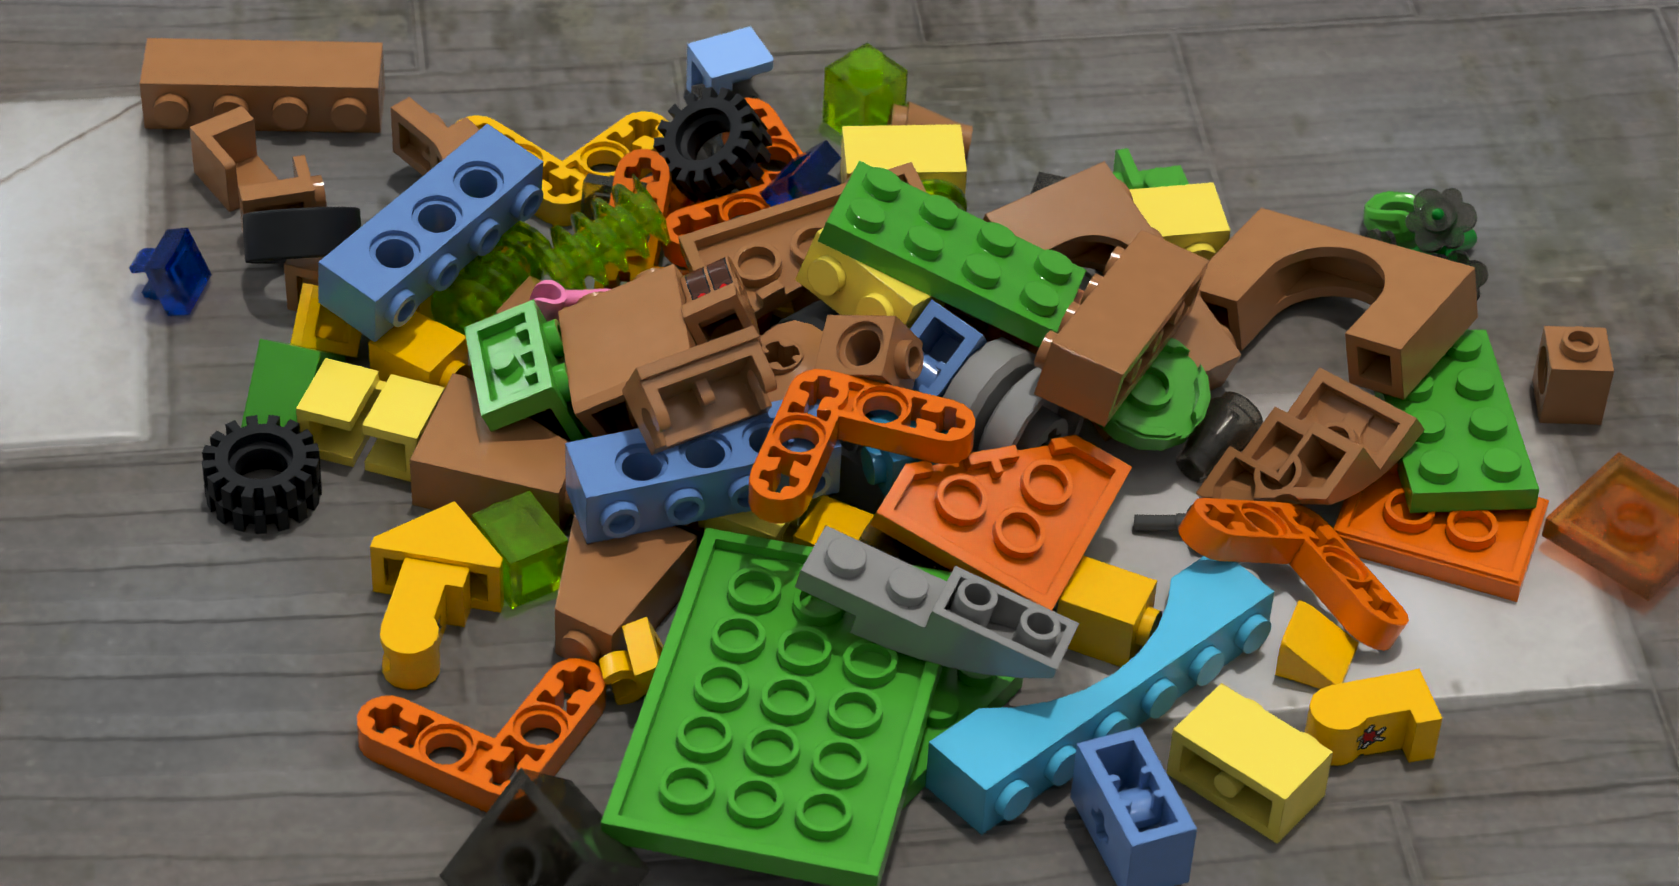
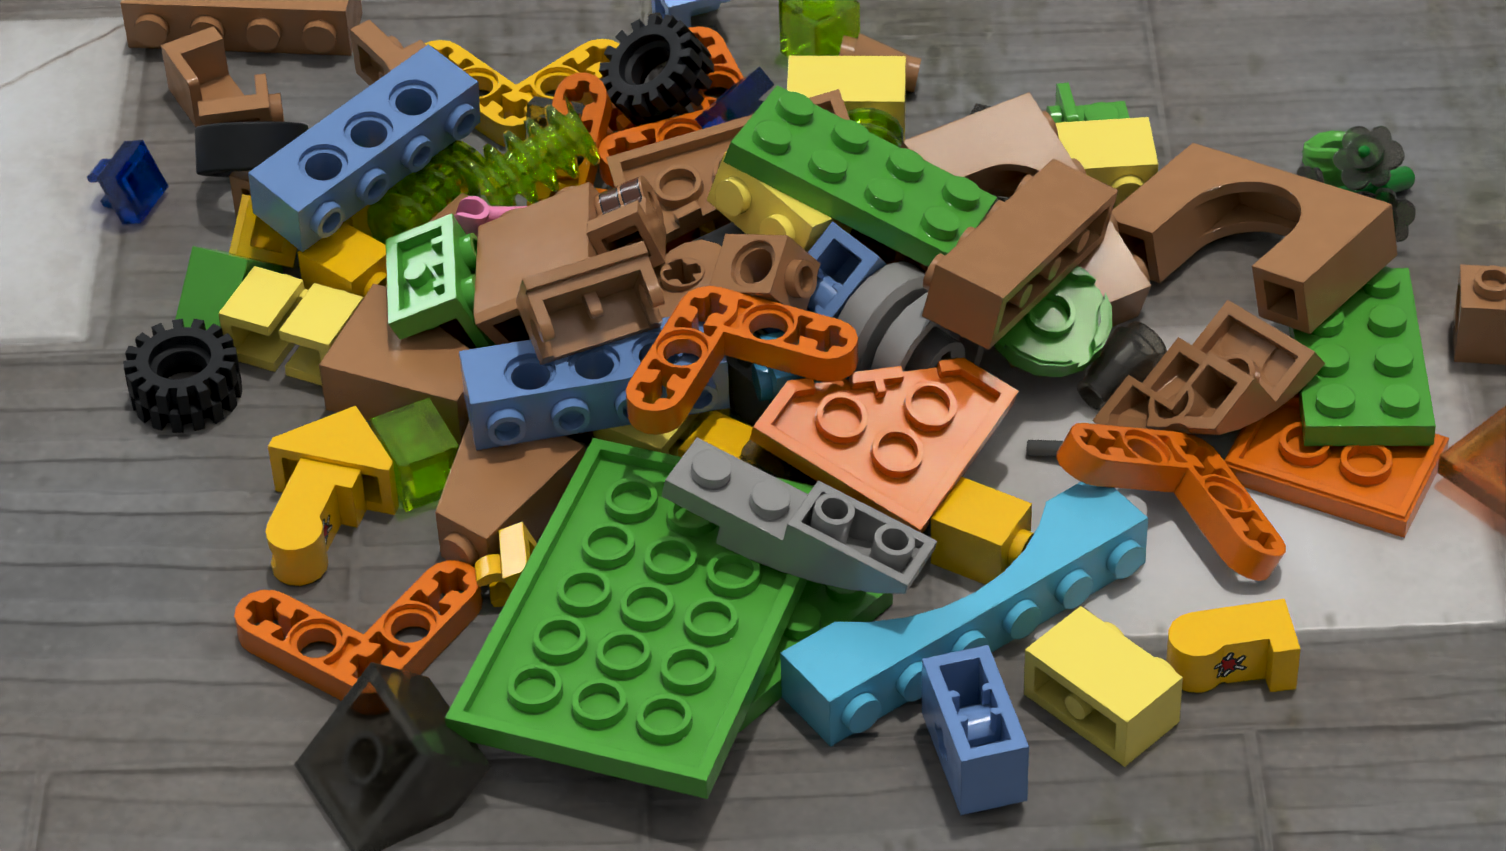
camera: 10 degrees right, 0 degrees up
yellow slope [1275,600,1359,689] -> none

